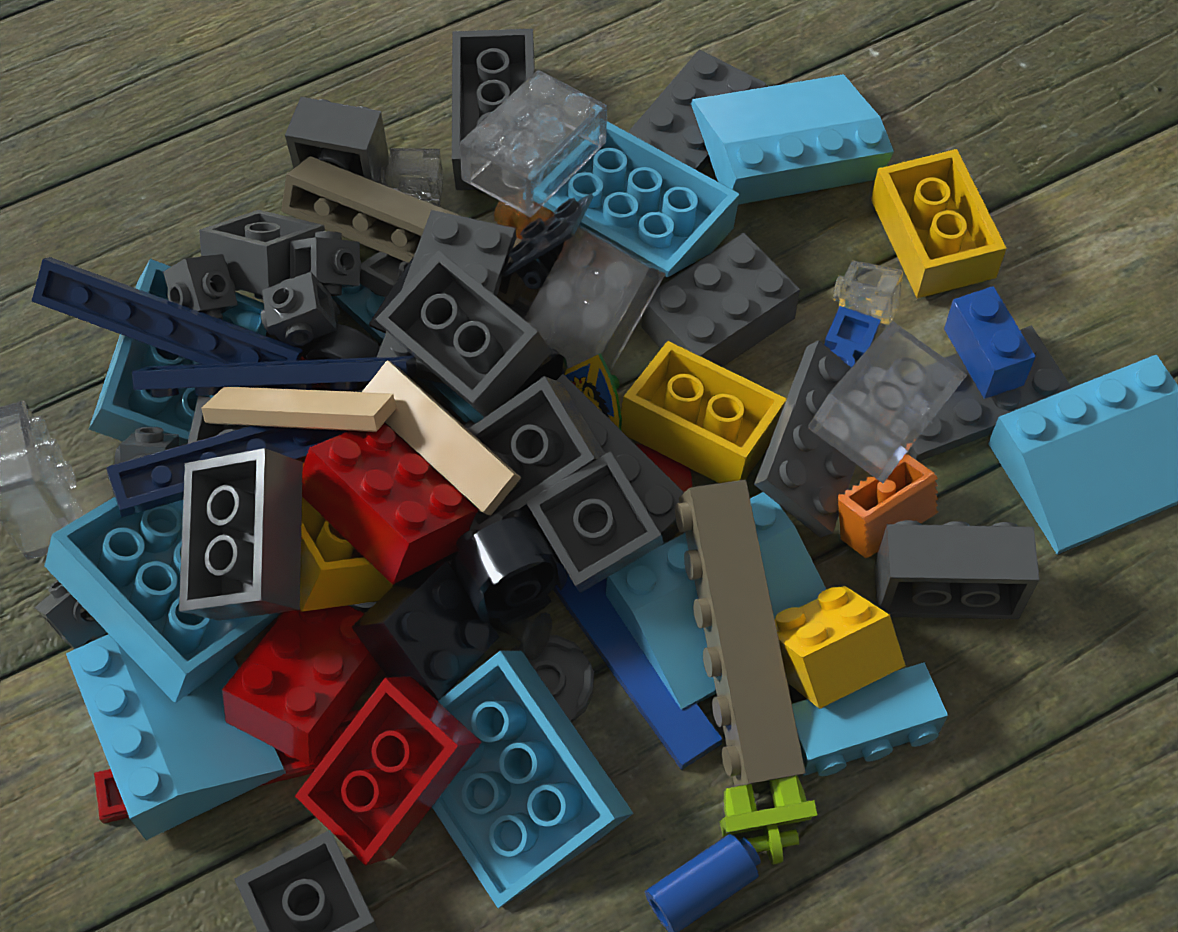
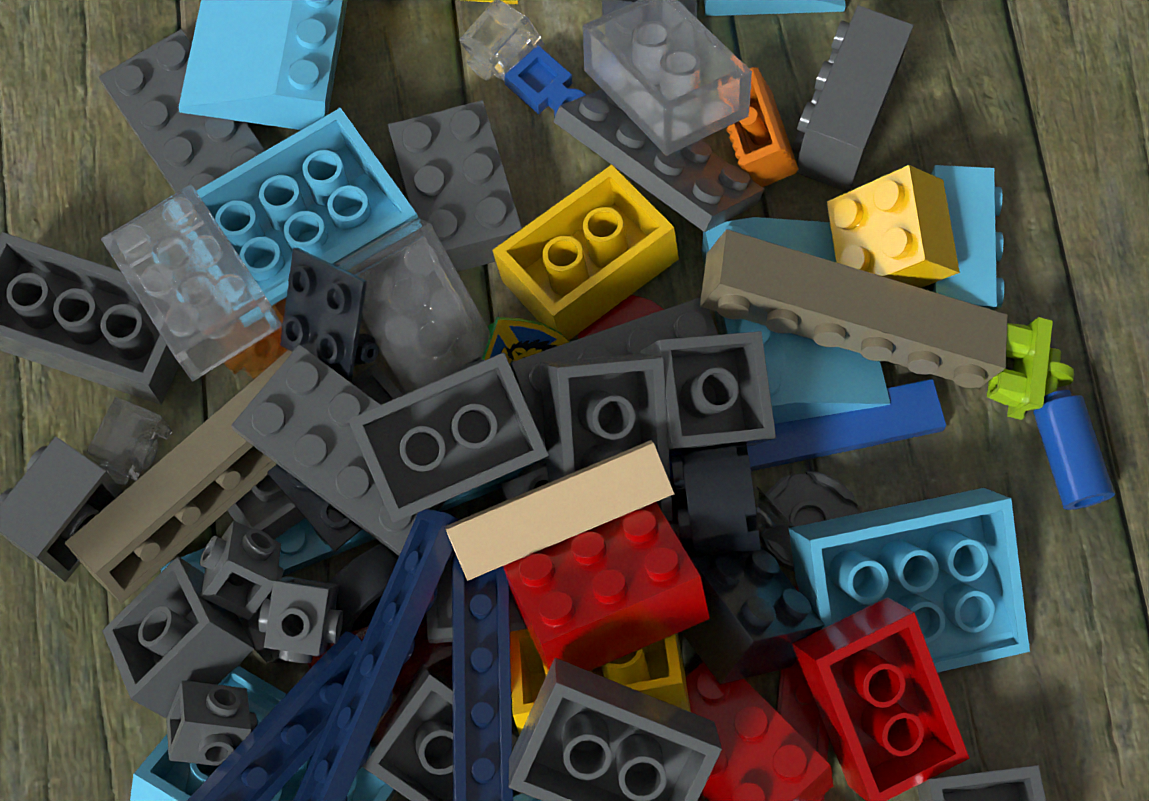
camera: 70 degrees left, 10 degrees up
tan tile [201,387,396,432] -> none

